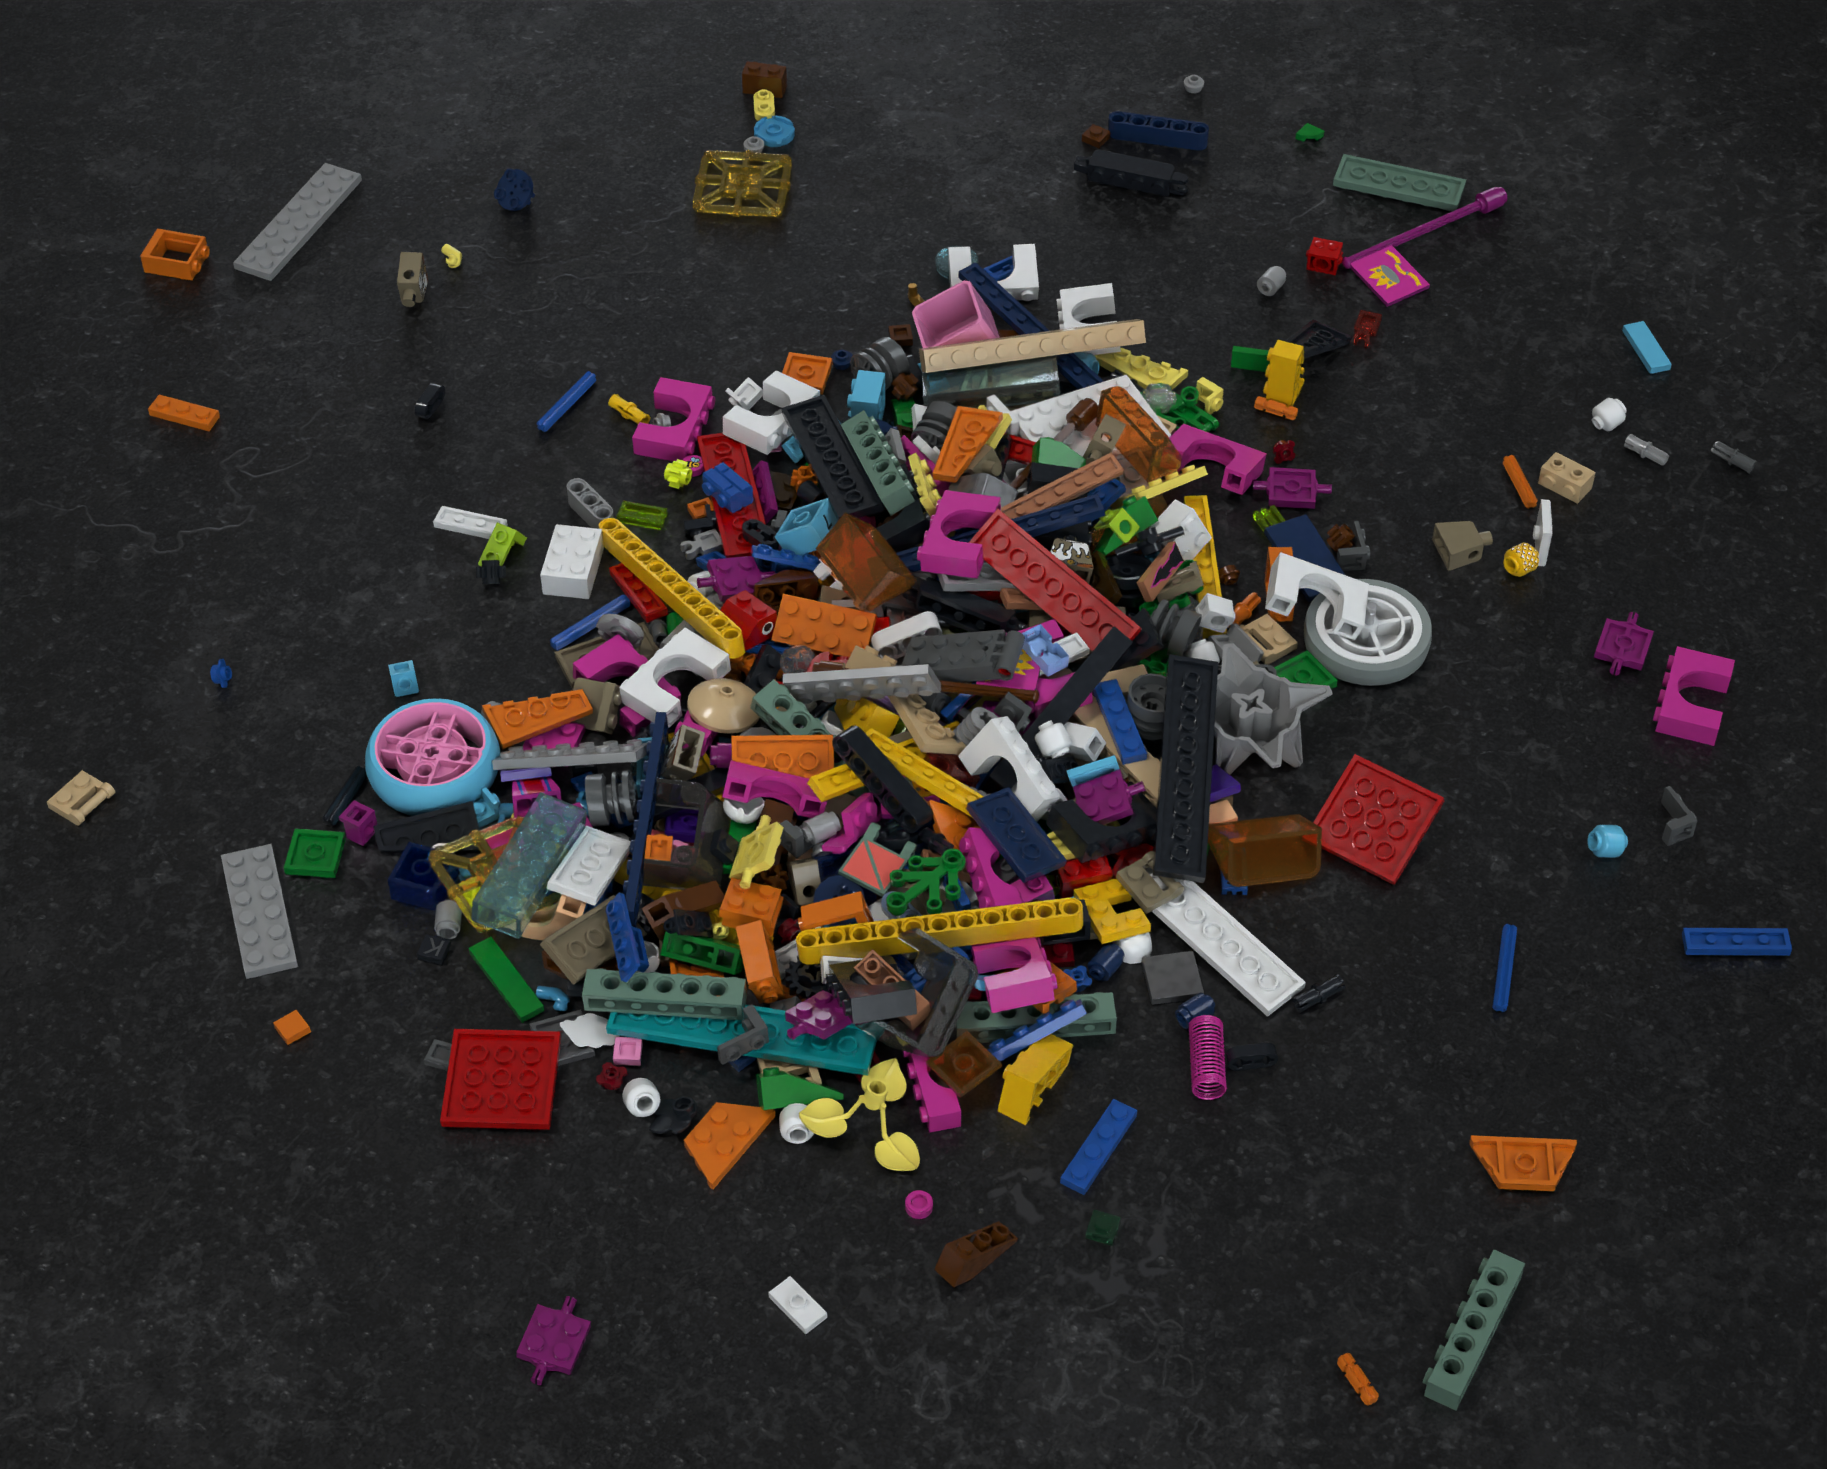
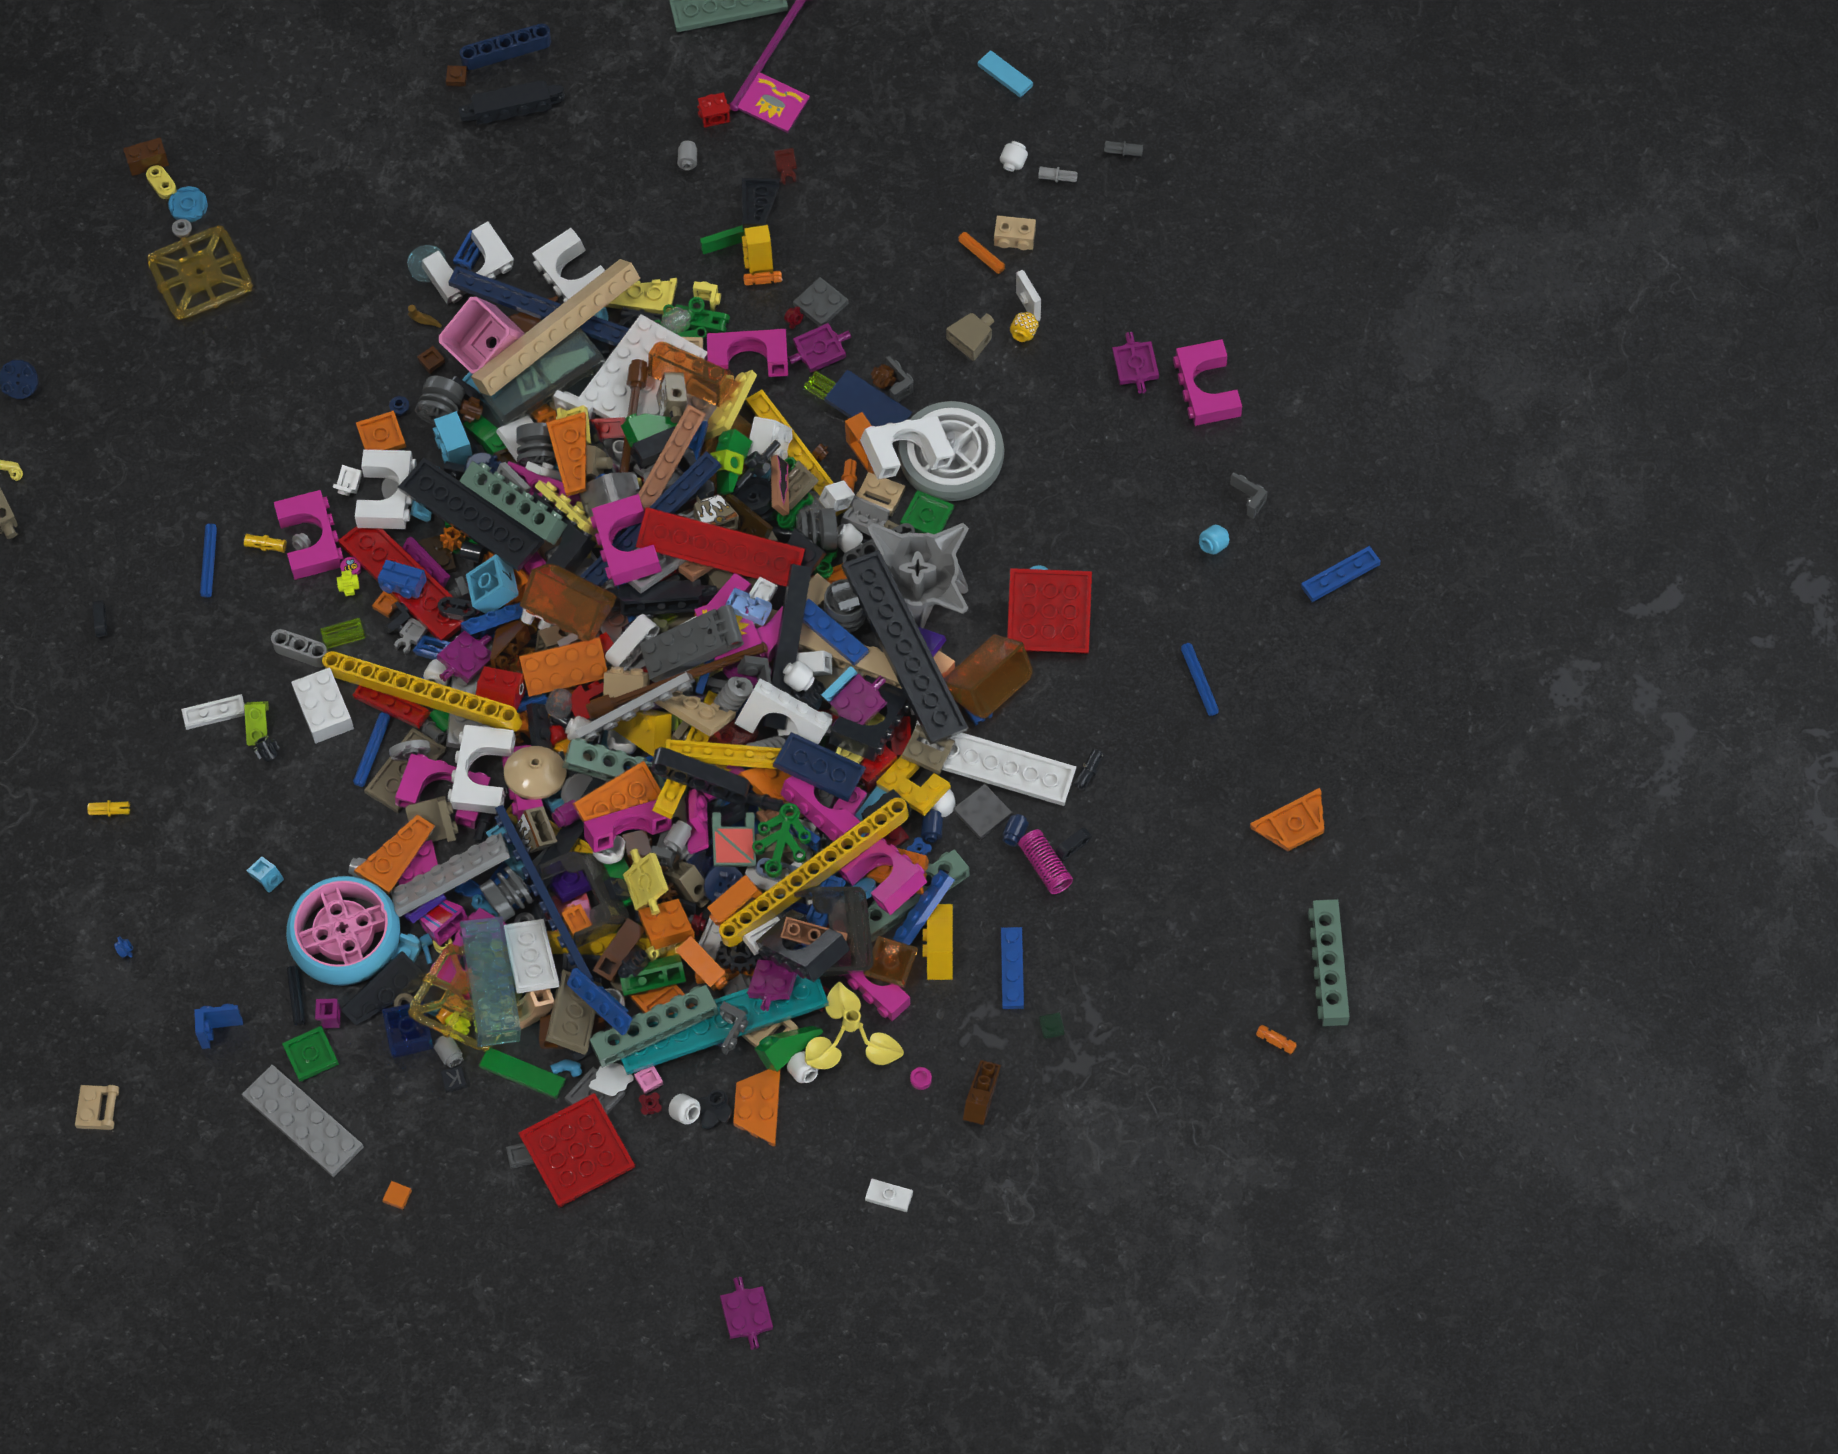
camera: 30 degrees left, 15 degrees up
none -> yellow axle [87,800,130,817]
none -> blue bracket [194,1004,243,1049]
none -> dark grey plate [793,277,849,327]
none -> dark grey bracket [830,581,860,611]

